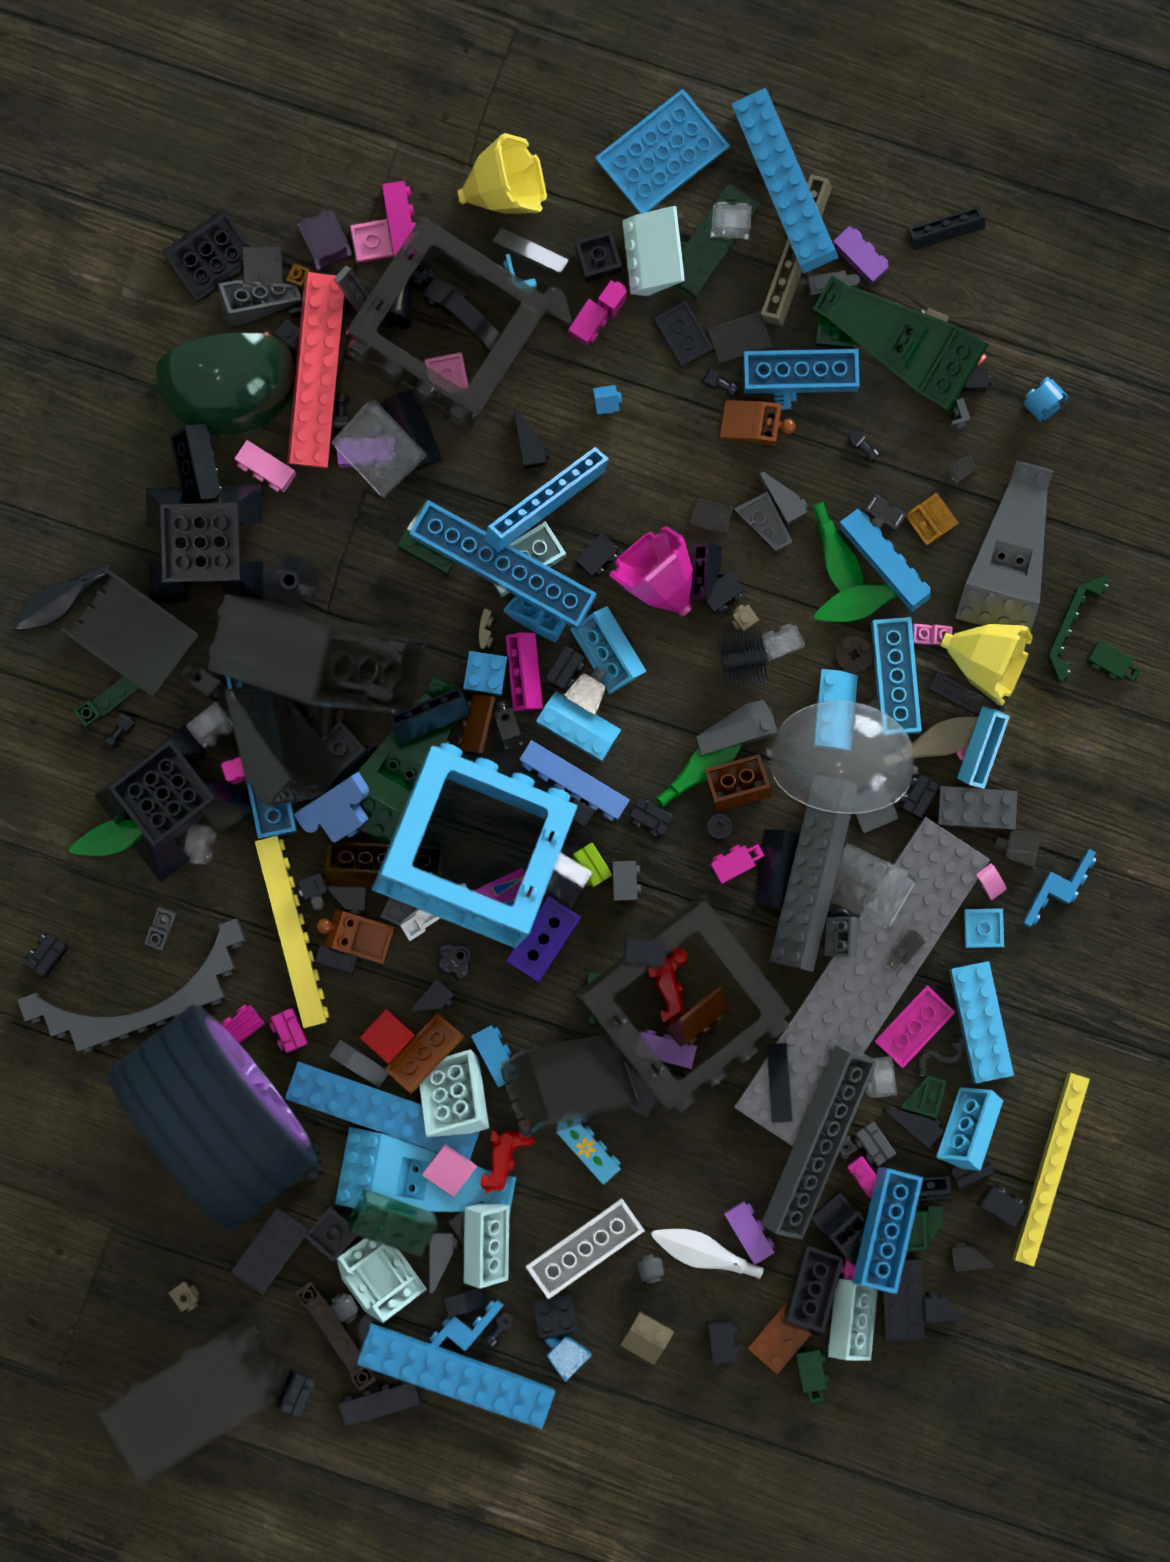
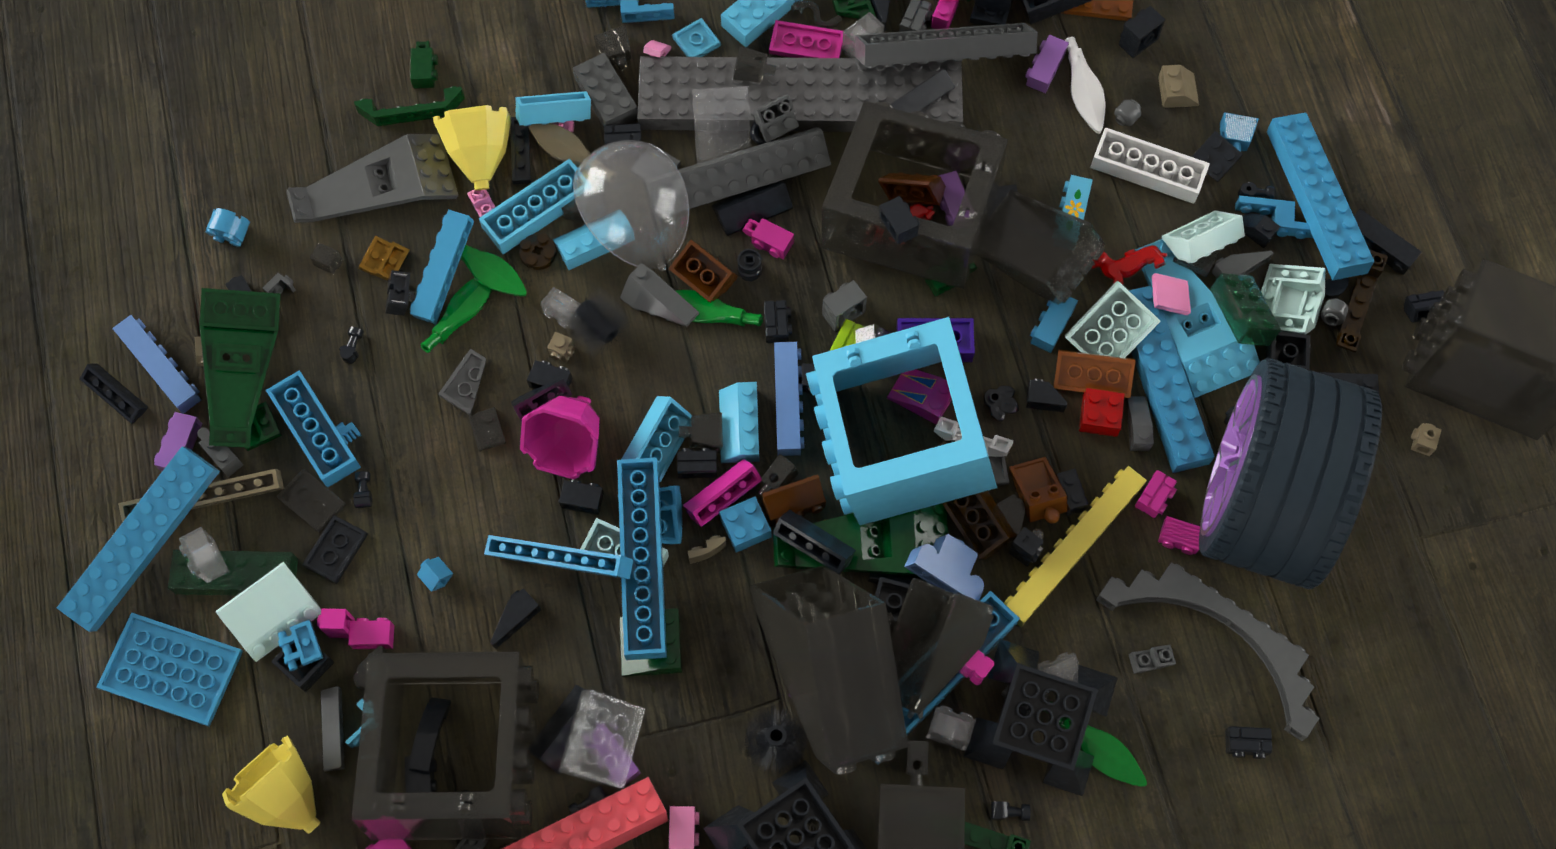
camera: 120 degrees left, 15 degrees down
bright pink tile [425,352,469,397] -> none
dark orange slope [720,400,796,446] -> none
dark grey slope [759,472,808,526] -> none
none -> medium blue brick [112,315,201,414]
none -> dark azure plate [278,620,323,671]

